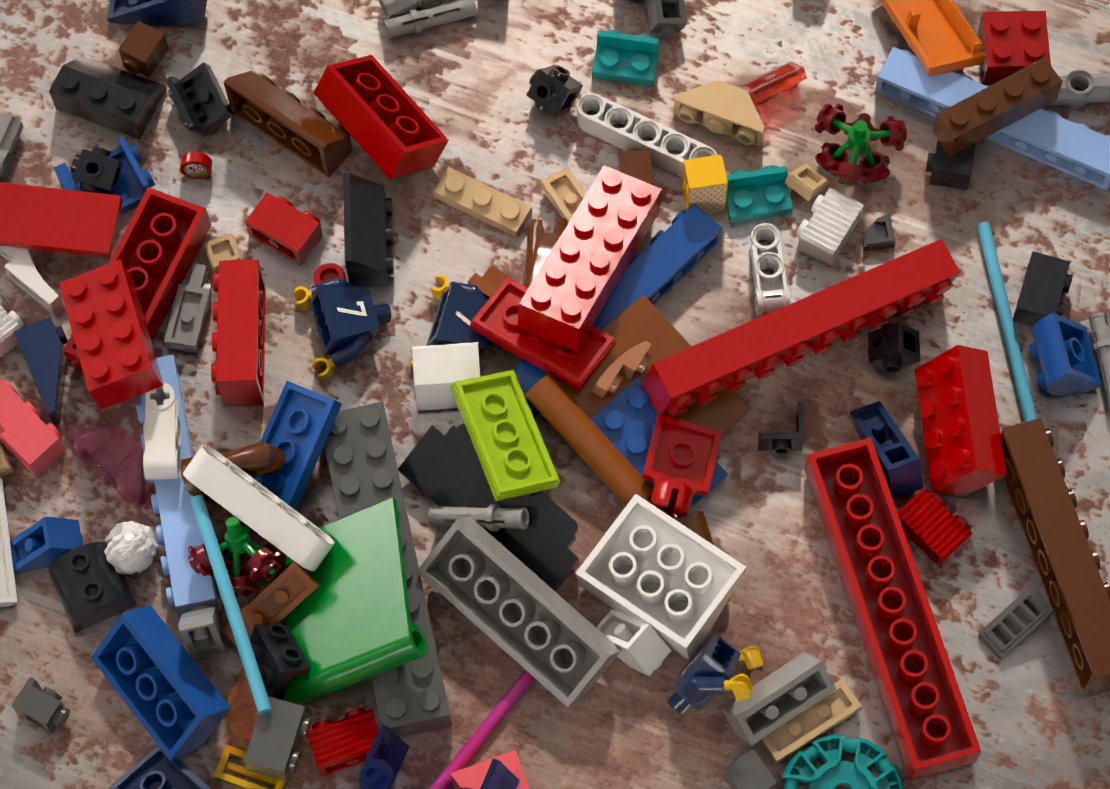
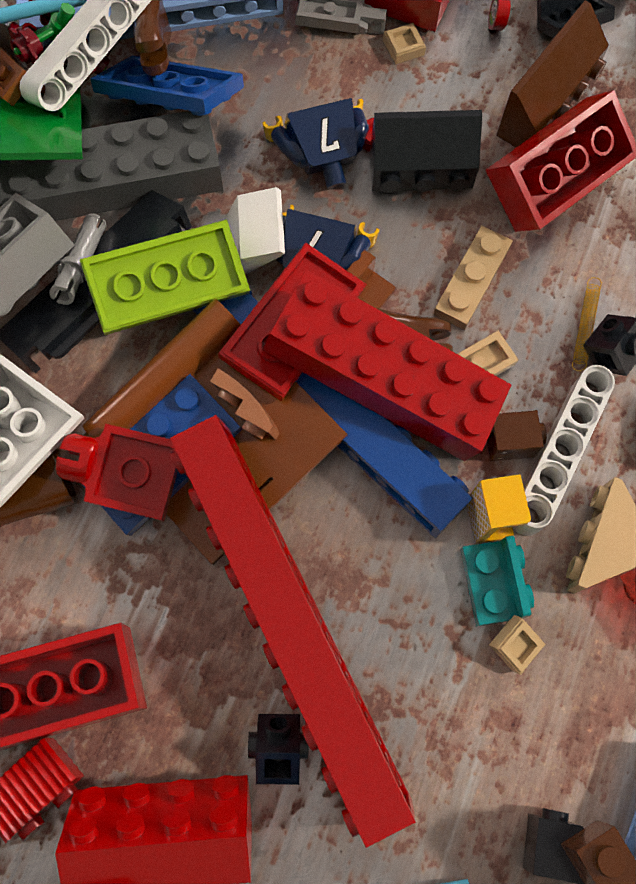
camera: 85 degrees right, 5 degrees up
red brick [211,259,266,407] -> none
red brick [245,192,323,266] -> none
white piece [749,223,791,317] -> none
black bracket [757,402,804,455] -> none
white brick [796,188,864,266] -> none
dark red plant [815,103,907,187] -> none
dark blue slope [850,401,923,499] -> none
dark grey tile [863,214,896,252] -> none
none -> yellow piece [572,277,602,371]

